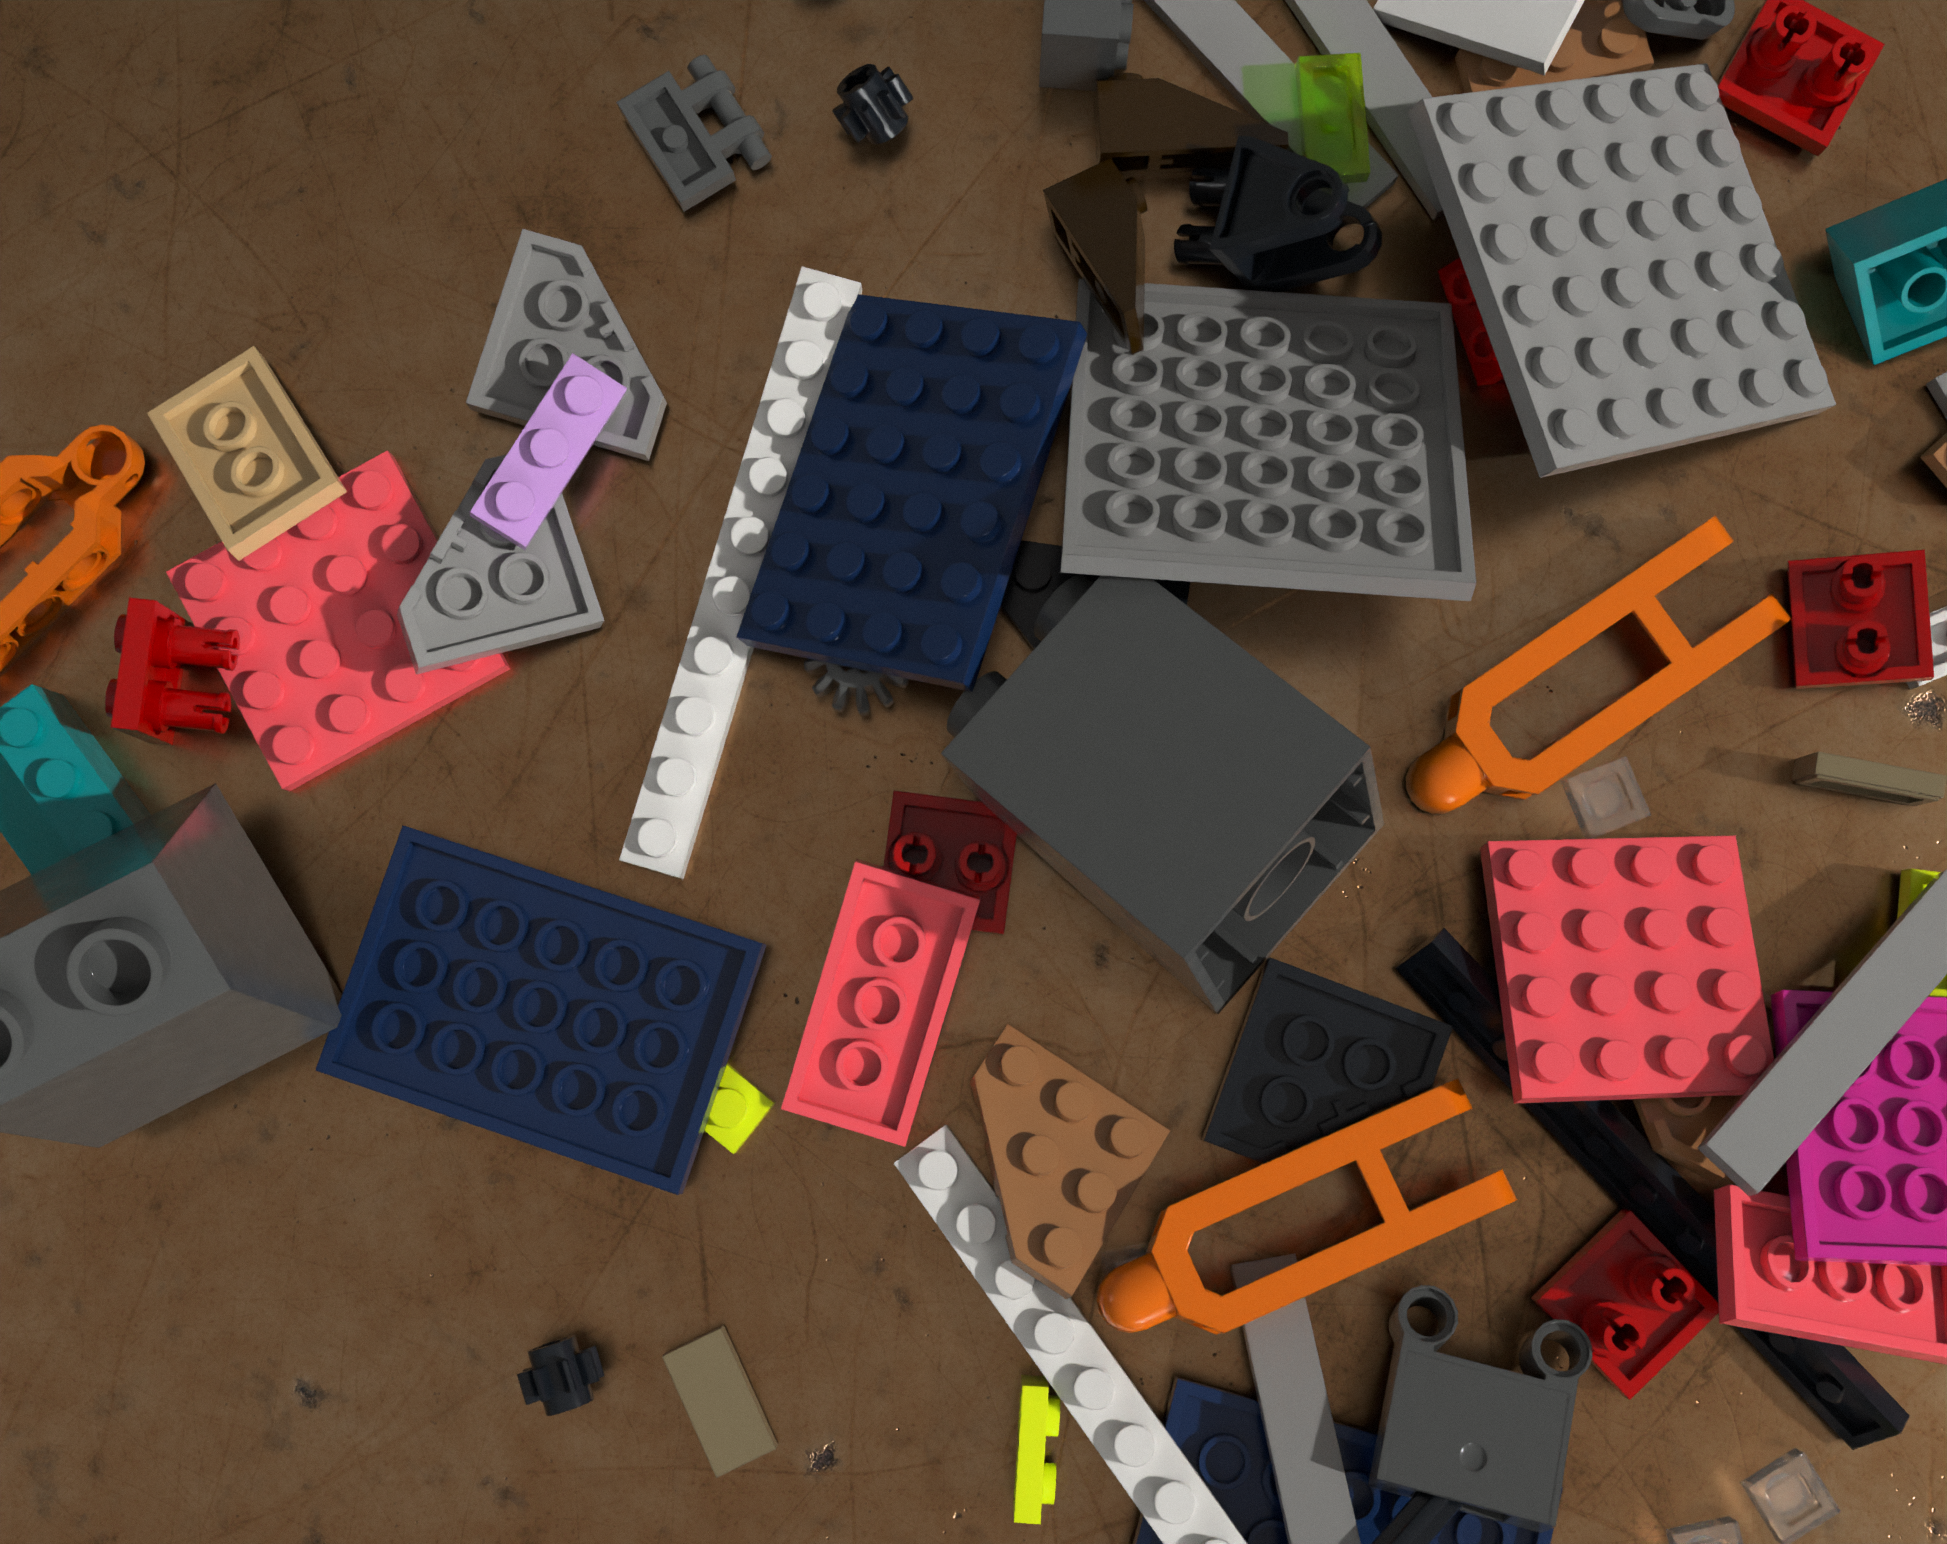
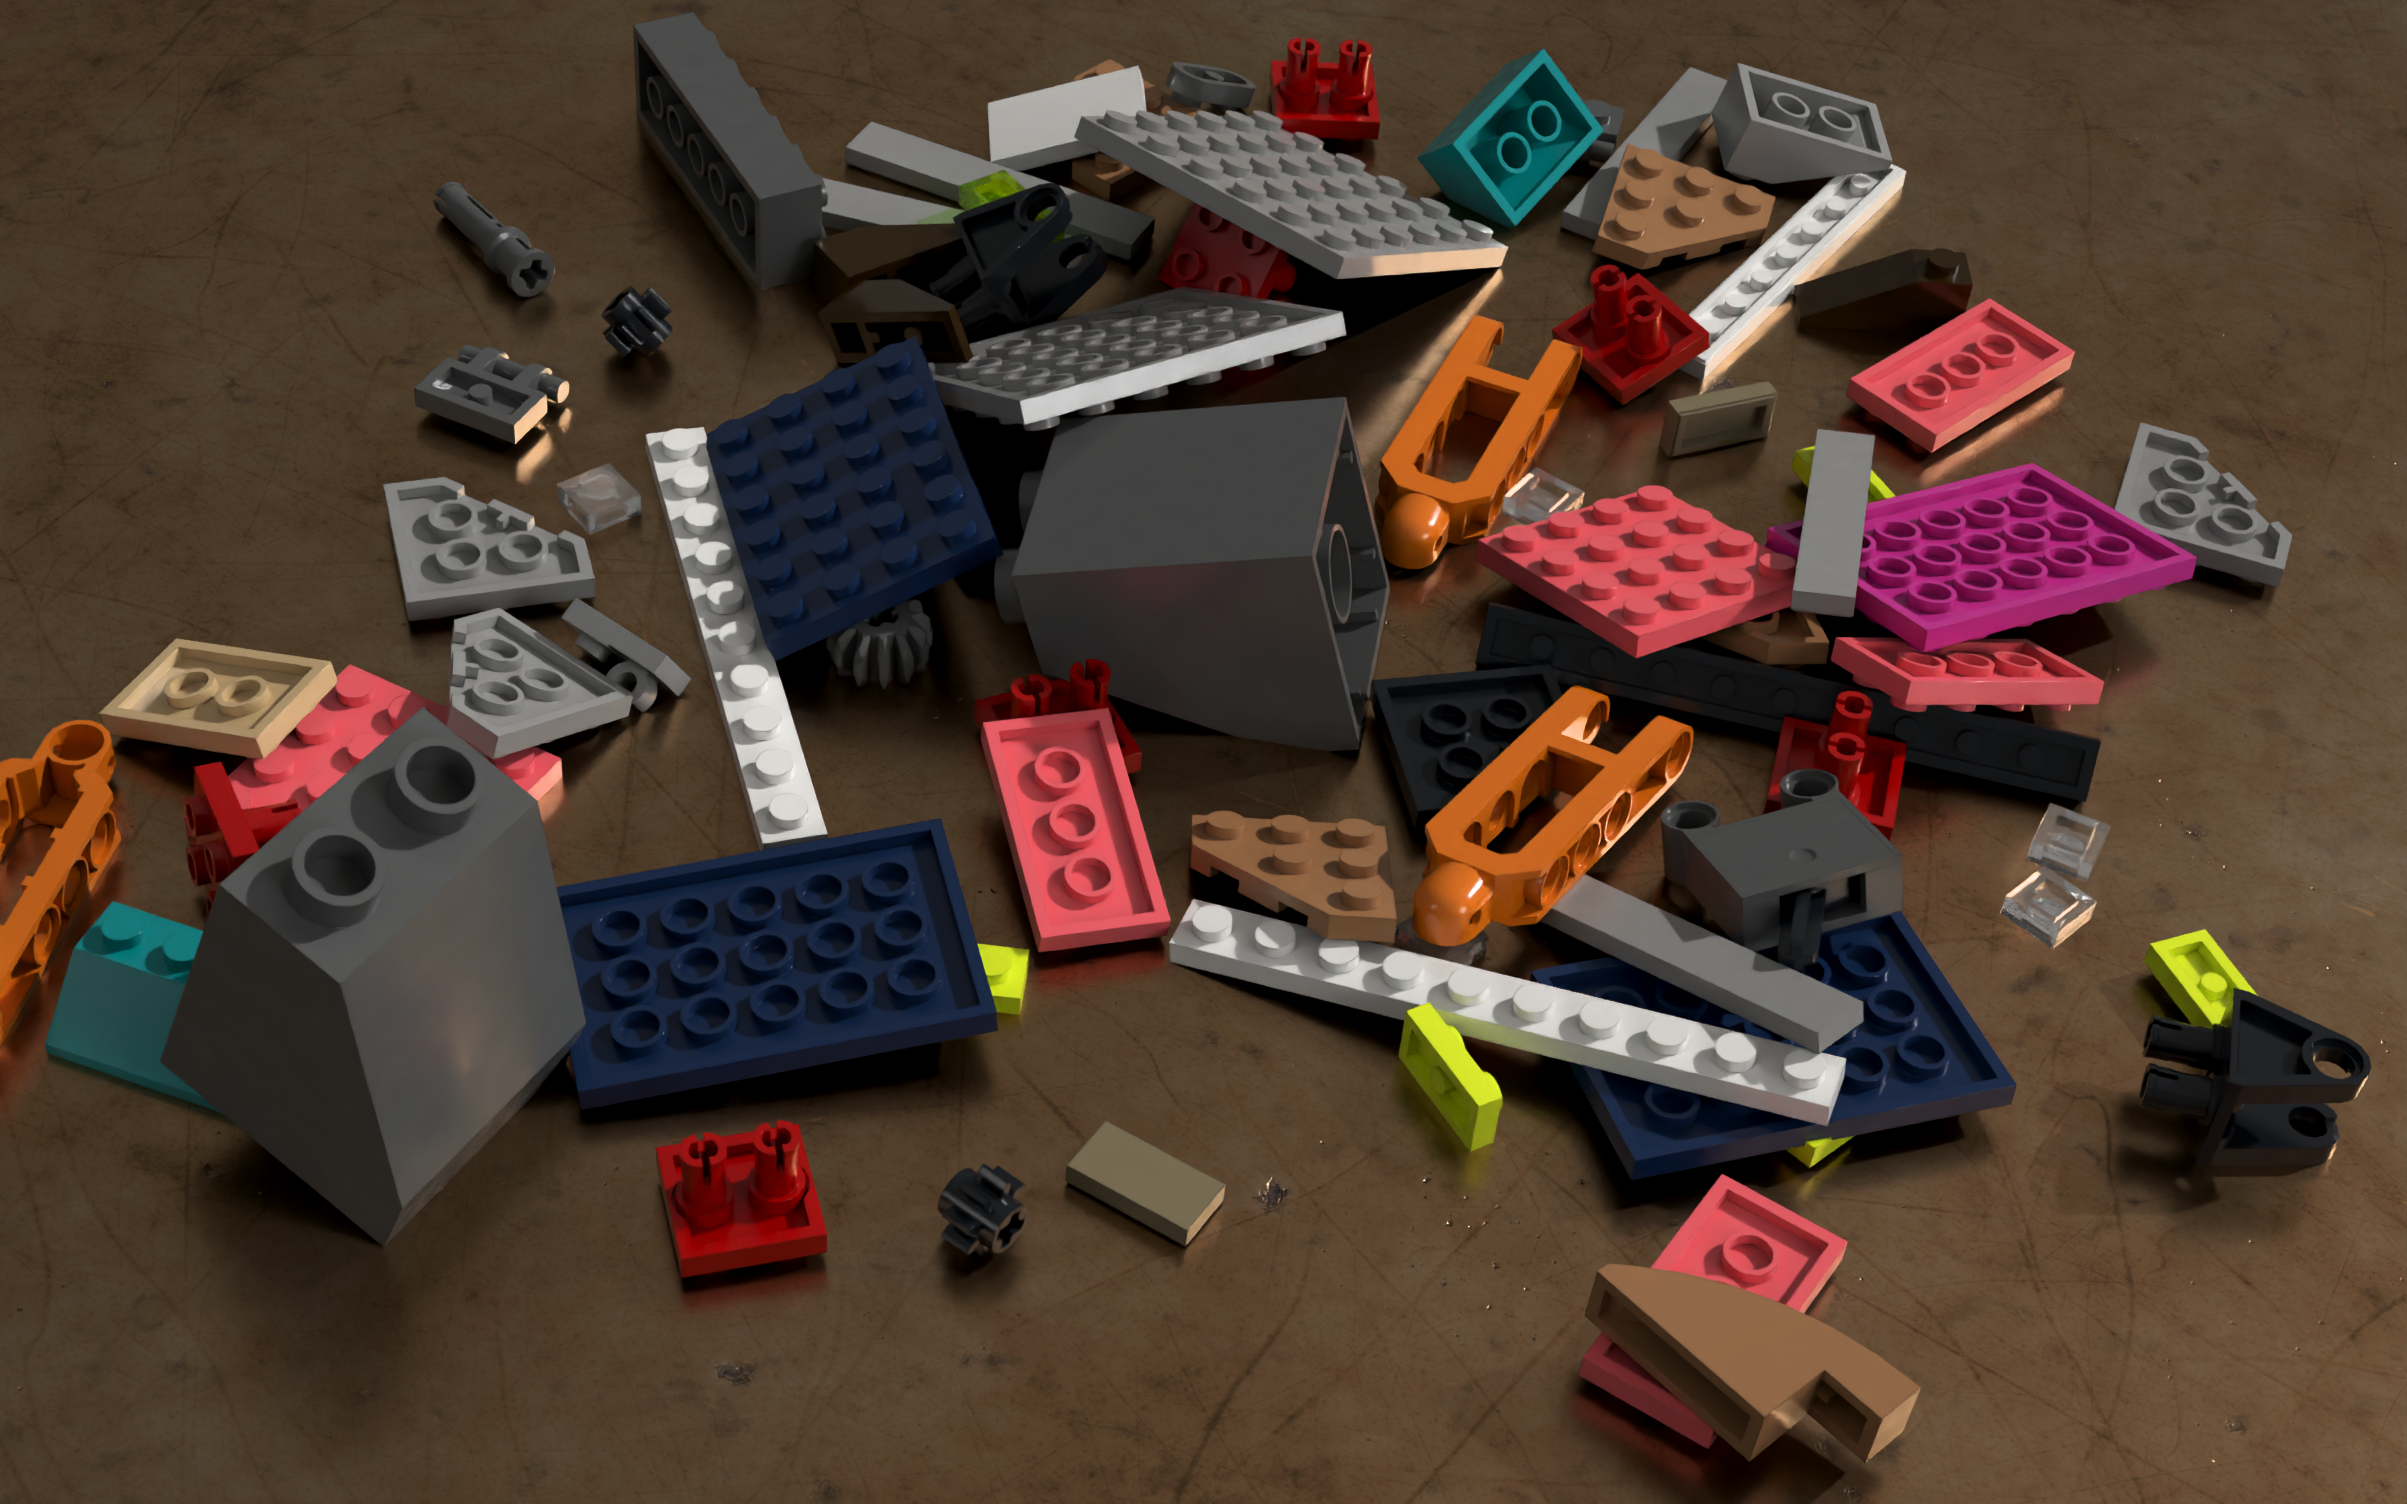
camera: 40 degrees left, 40 degrees down
lavender plate [470,353,627,550] -> none
none -> clear plate [557,463,641,535]
none -> light grey plate [561,597,691,712]
none -> red plate [656,1120,827,1278]

